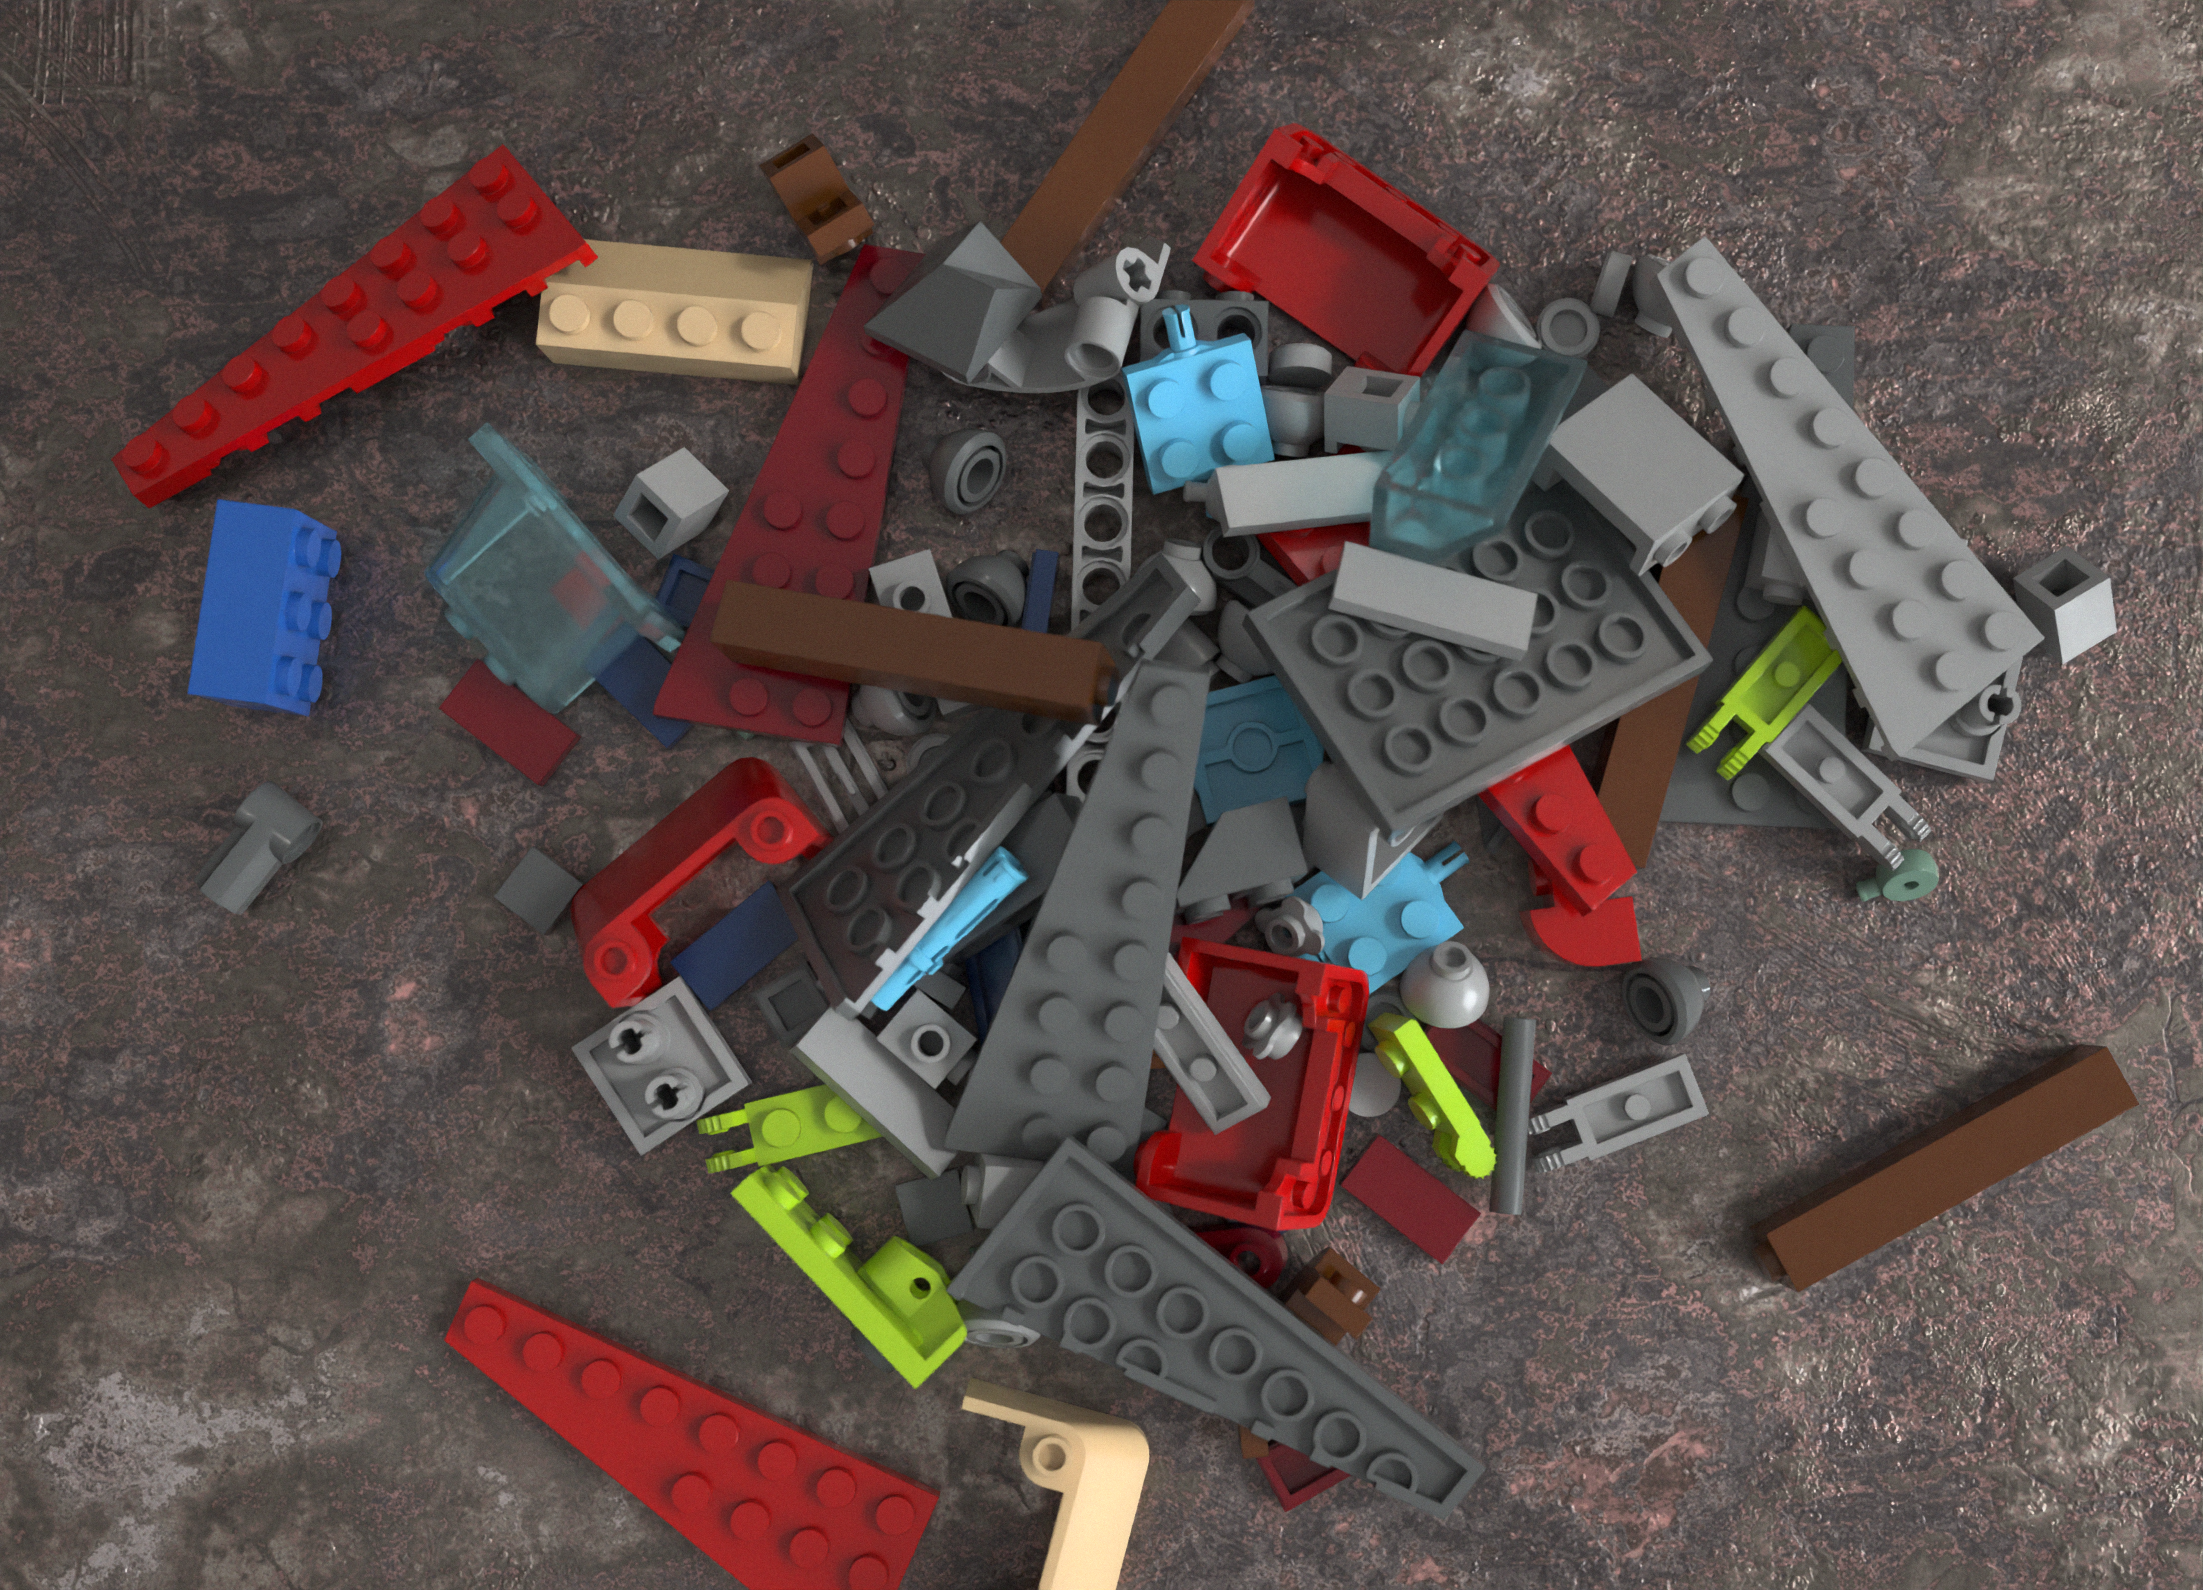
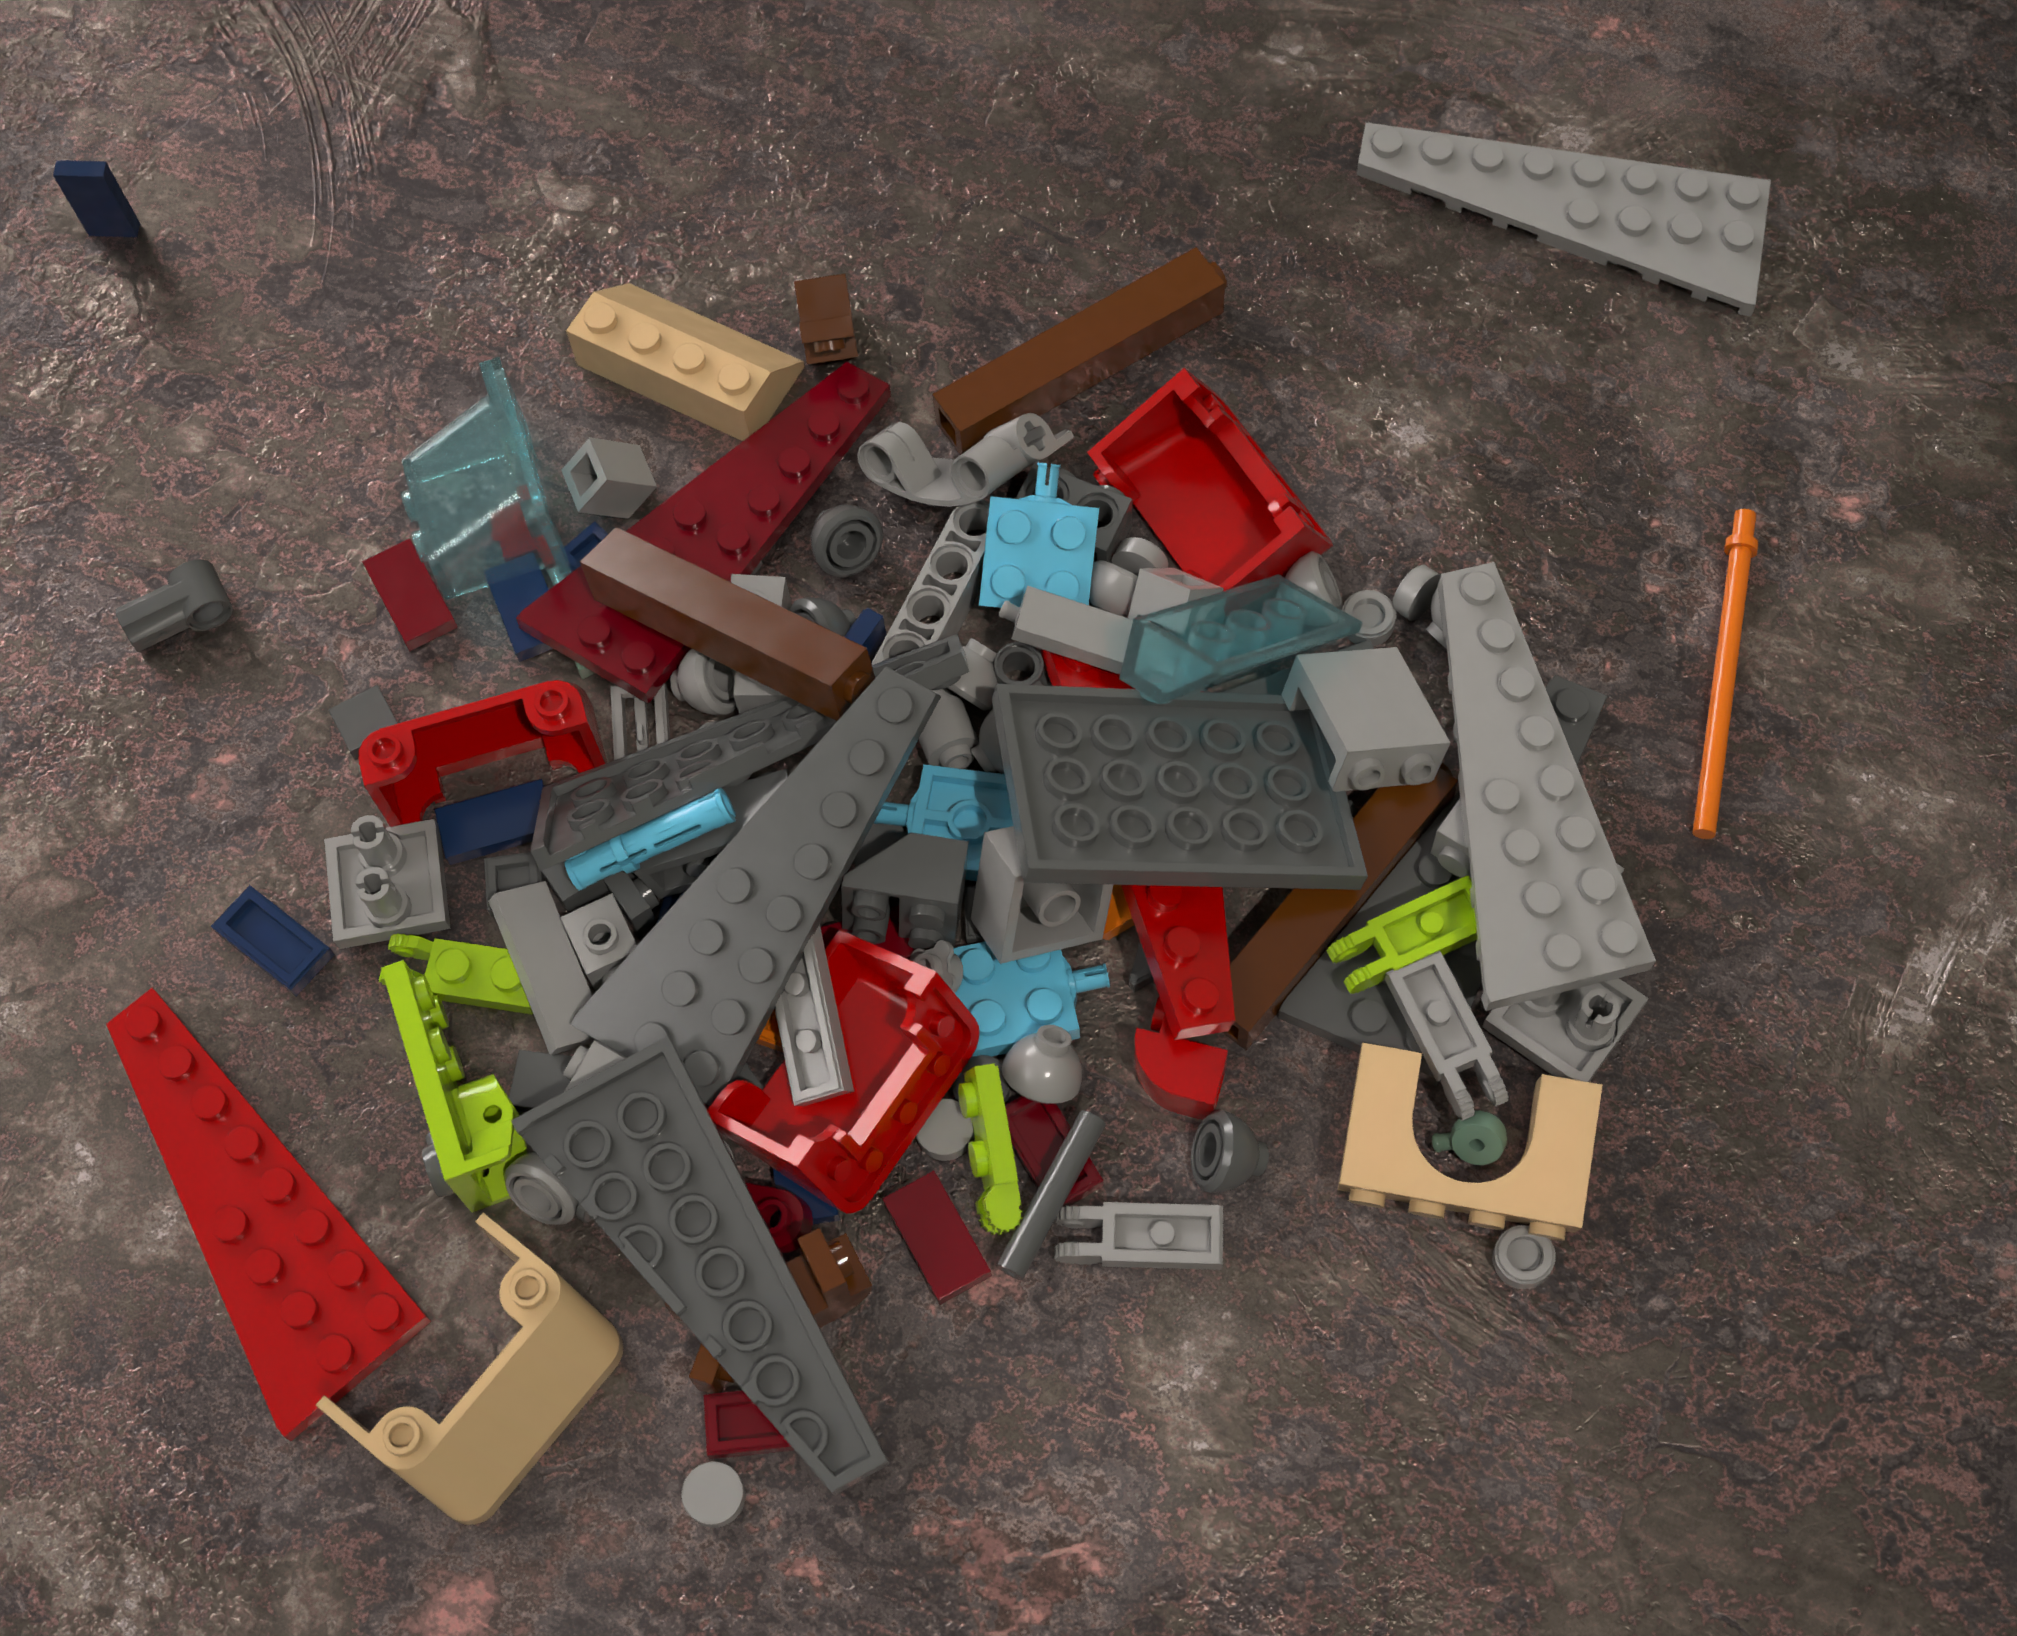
camera: 25 degrees right, 20 degrees down
red wing [111,144,599,509] -> none
blue brick [187,499,341,717] -> none
dark grey slope [864,221,1042,384] -> none
light grey plate [1242,992,1303,1060] -> none
light grey tile [1328,541,1538,661] -> none
reddish brown brick [1749,1044,2139,1292] -> none
light grey brick [2013,546,2117,664] -> none
none -> dark blue tile [211,885,335,997]
none -> light grey tile [681,1462,746,1528]
none -> tan arch [1337,1043,1602,1241]
none -> light grey tile [1492,1225,1556,1289]
none -> orange bar [1692,509,1759,839]

